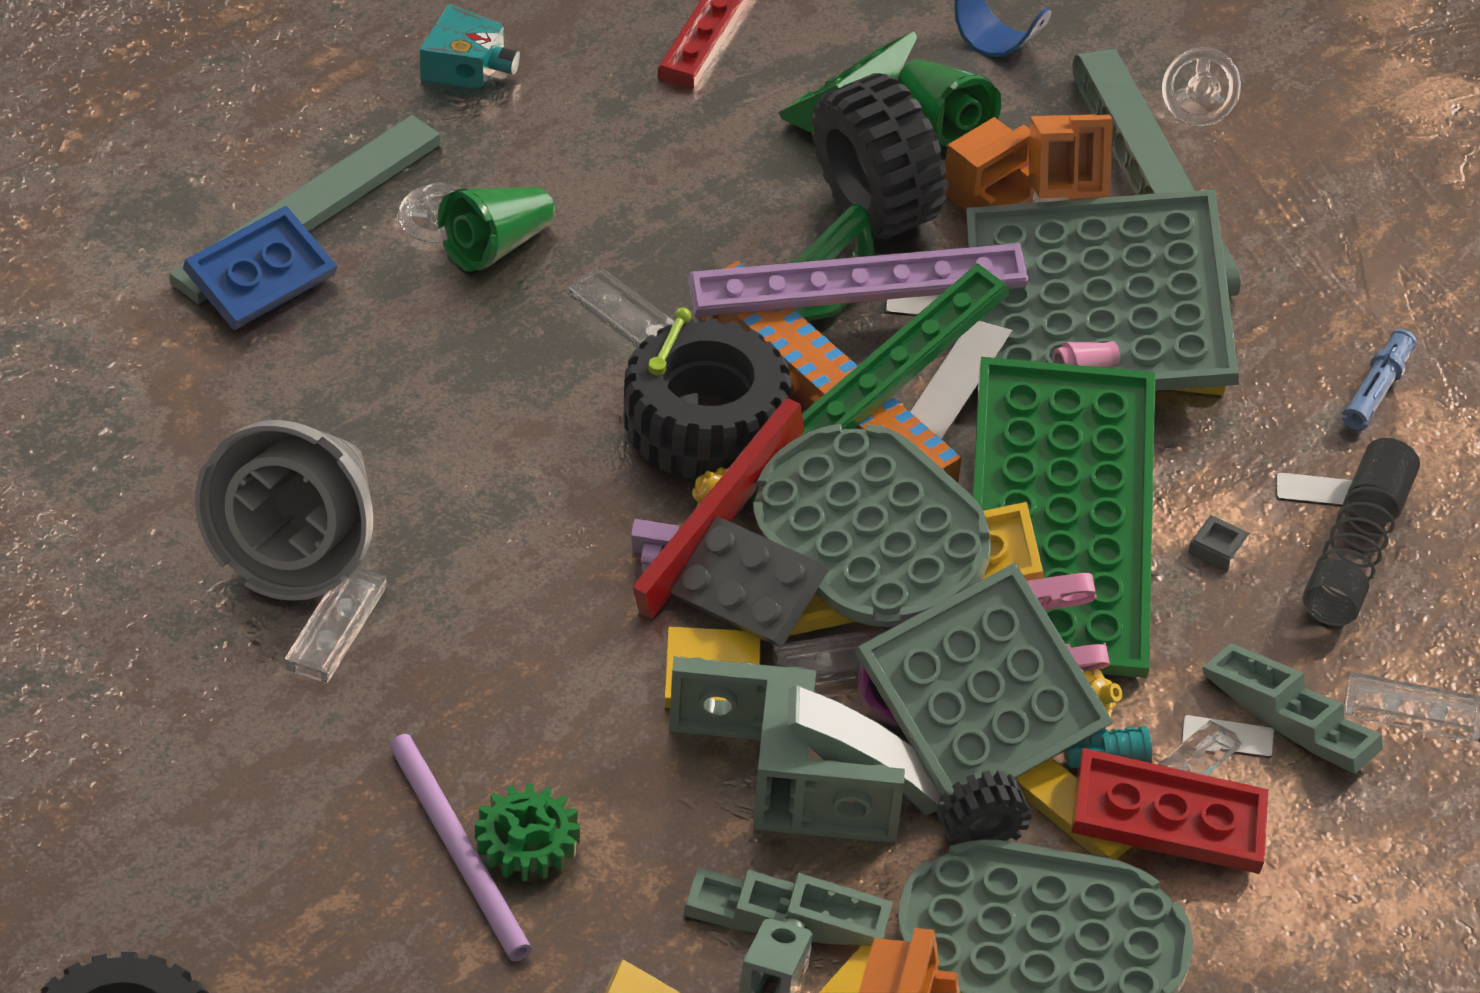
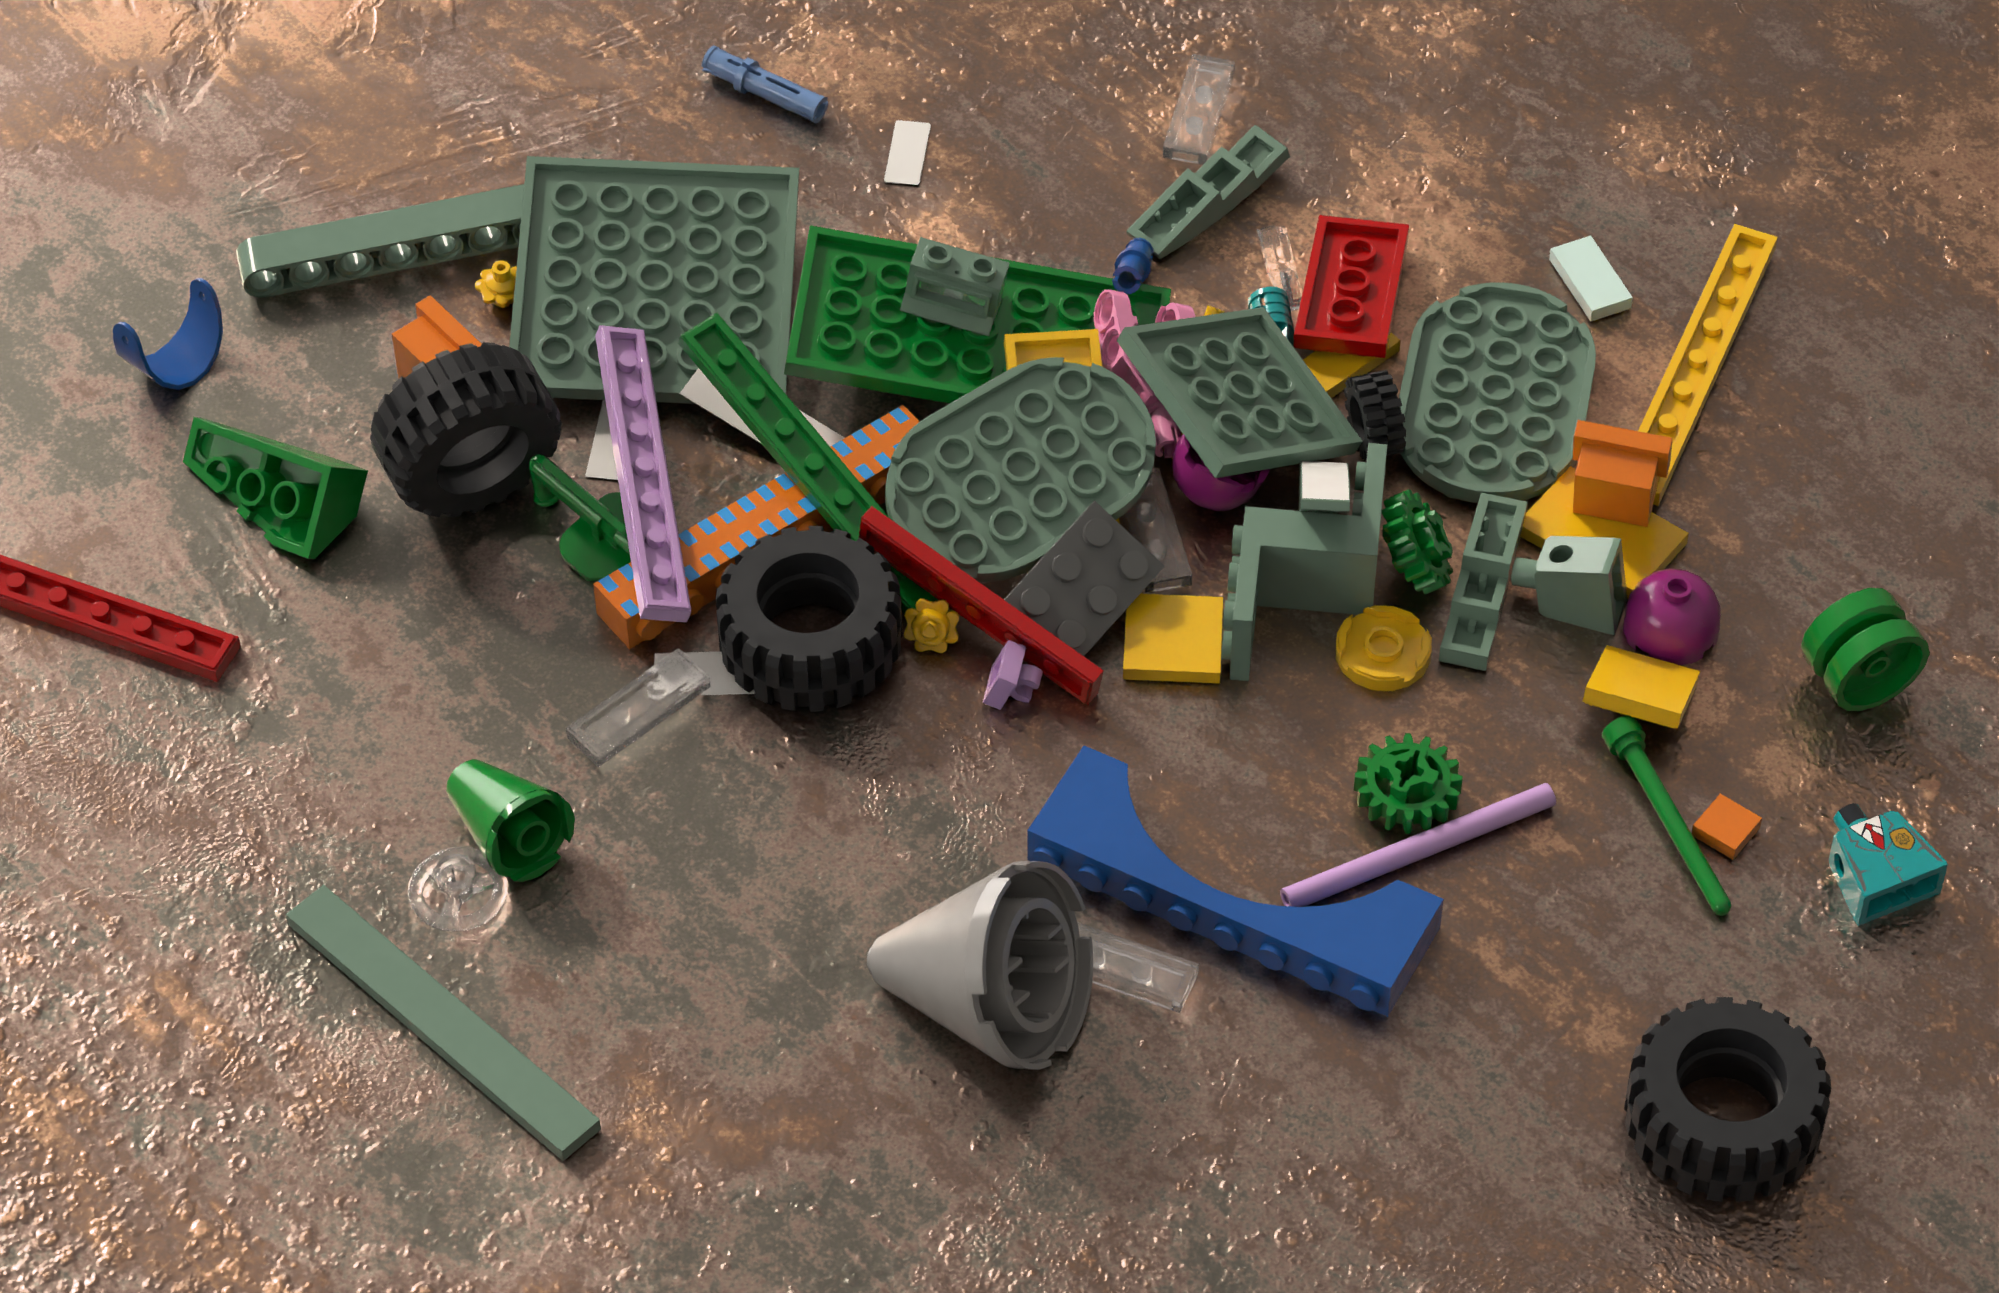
camera: 85 degrees left, 5 degrees up
blue plate [183,205,337,330] -> none
teal torso [420,4,520,89] -> none
lime hinge [648,307,691,376] -> none
green cone [898,59,1002,148] -> none
orange plate [1029,114,1113,200] -> none
bright pink cone [1052,341,1121,368] -> none
clear piece [1162,47,1241,126] -> none
white sticker [1182,715,1274,756] -> none
dark grey tile [1188,515,1250,571] -> none
dark grey piece [1302,438,1420,626] -> none
none -> sand green window [900,237,1010,336]
none -> blue arch [1027,746,1444,1017]
none -> blue pin [1112,238,1154,294]
none -> yellow tile [1335,605,1432,691]
none -> green gear [1381,489,1453,594]

